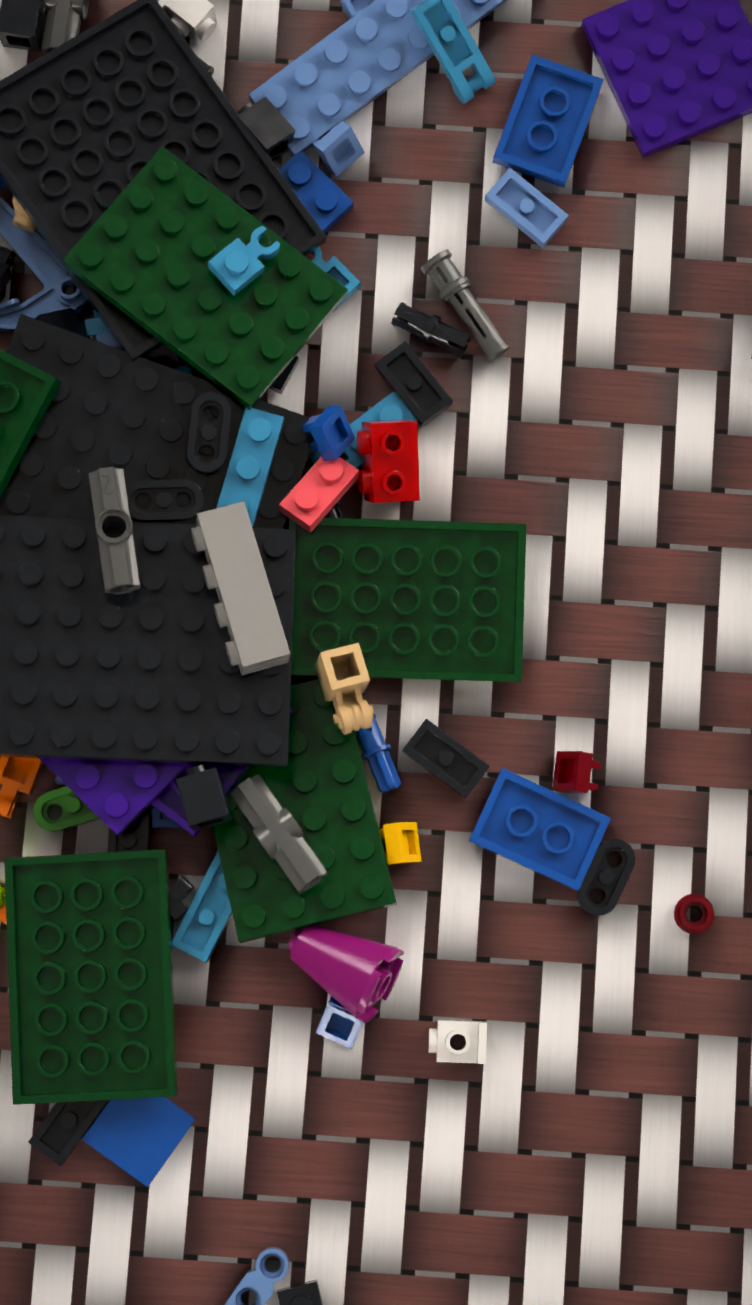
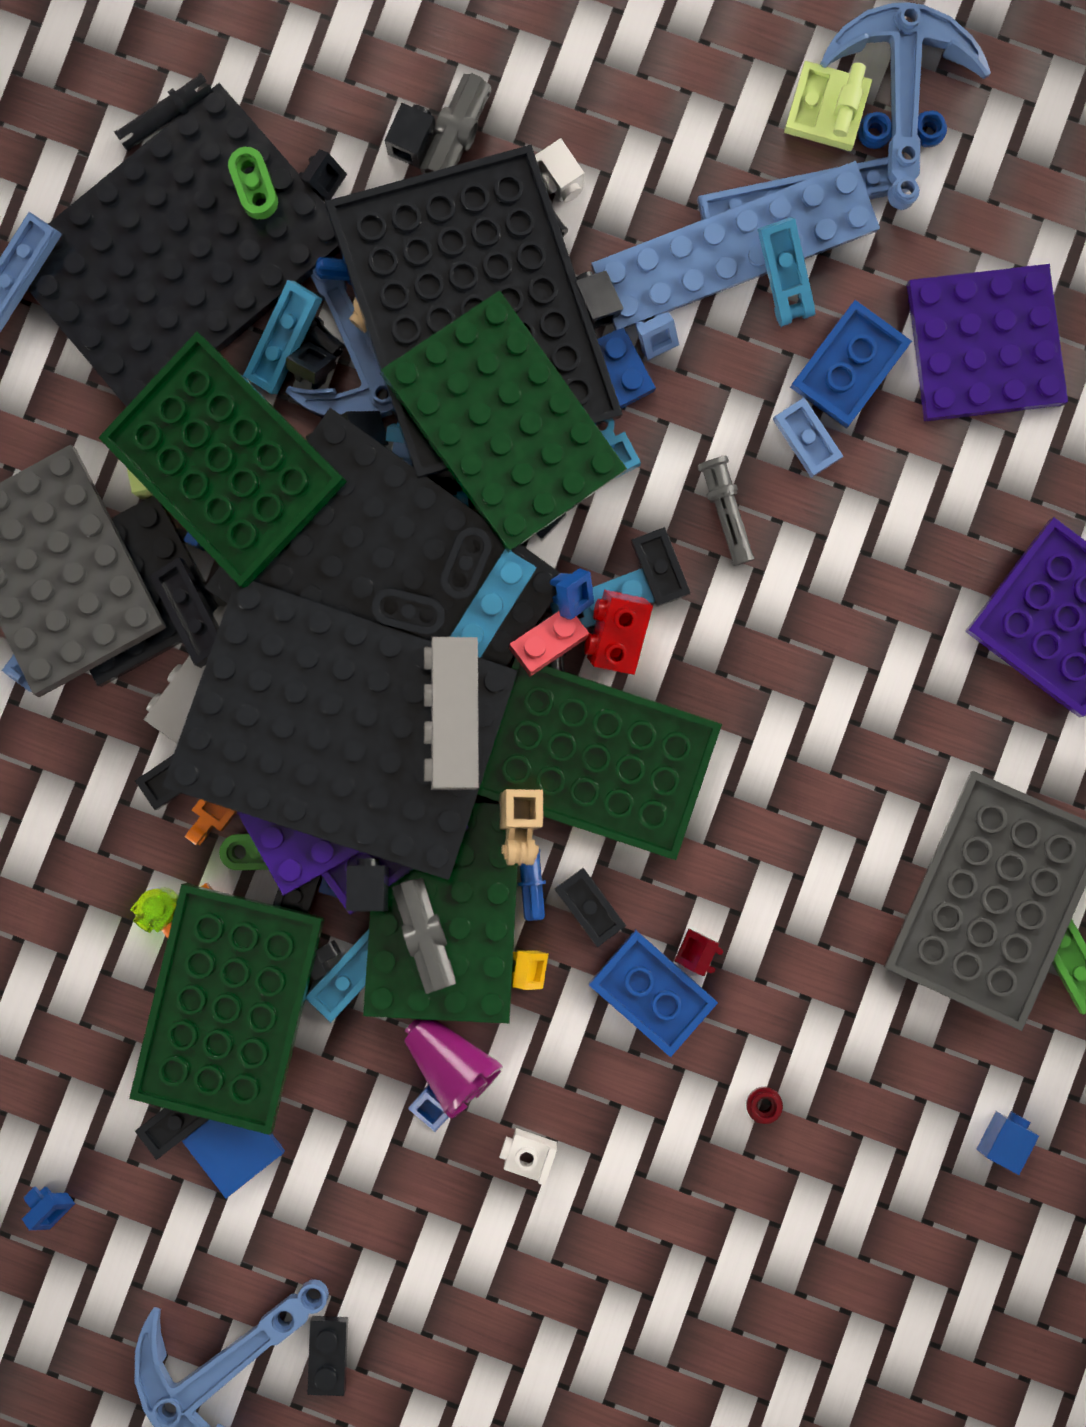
camera: 20 degrees right, 5 degrees up
dark grey piece [88,467,141,595] -> none
dark azure plate [208,226,280,296] -> none
black pin [391,302,471,358] -> none
black plate [577,839,635,916] -> none

